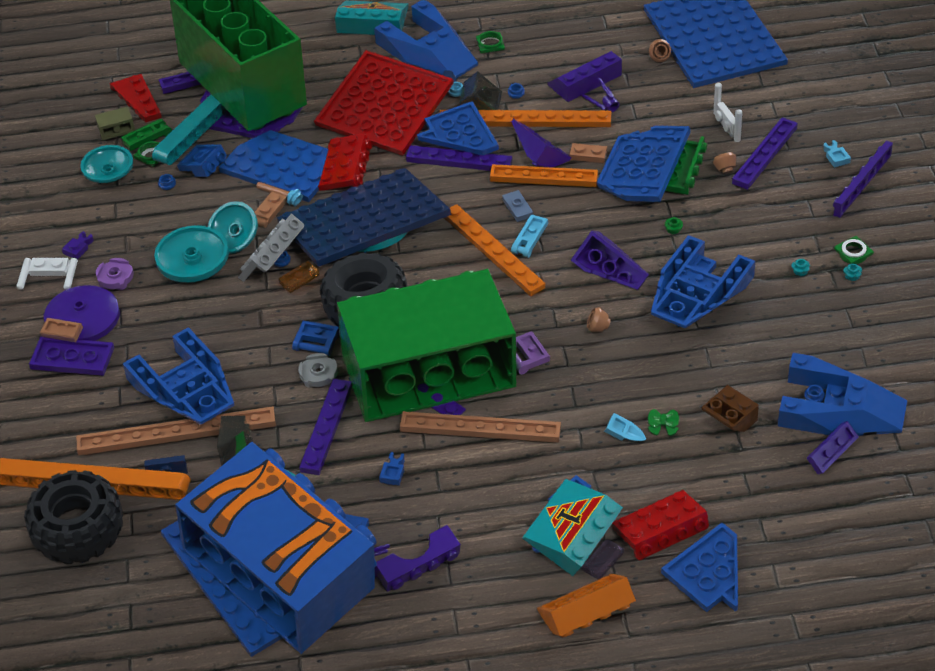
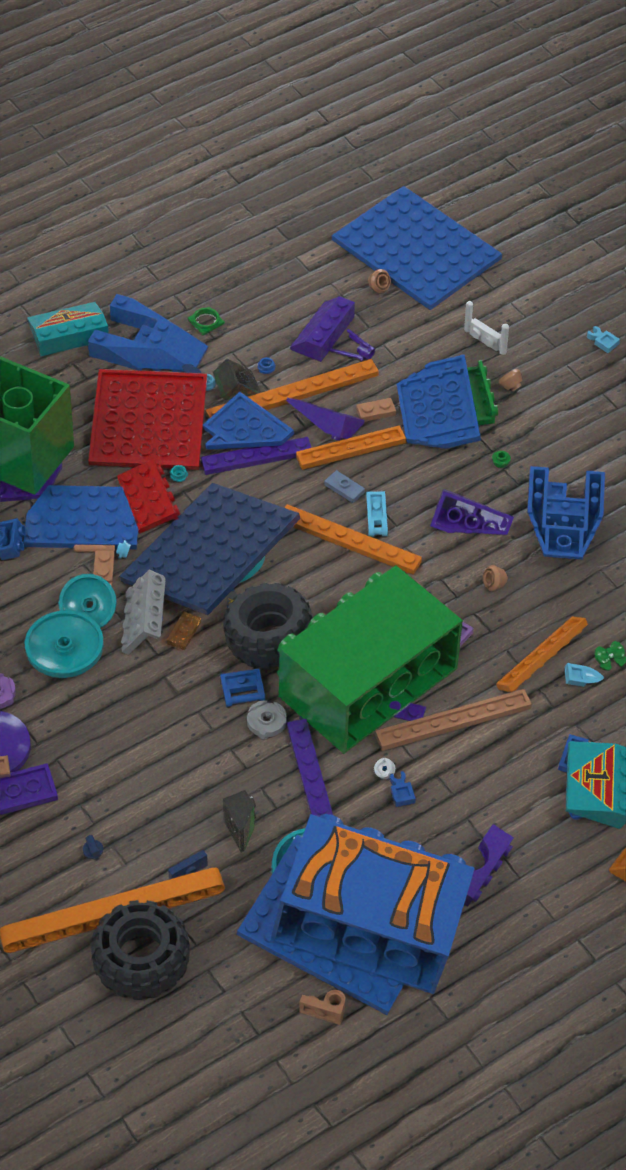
camera: 30 degrees left, 5 degrees up
nougat plate [76,406,276,456] -> none
blue wedge [123,327,235,424] -> none
dark purple plate [732,117,798,190] -> none
none -> dark blue plate [83,835,104,859]
none -> teal plate [170,465,188,482]
none -> nougat plate [299,990,346,1025]
none -> white tile [374,758,395,779]
none -> orange plate [496,616,588,692]

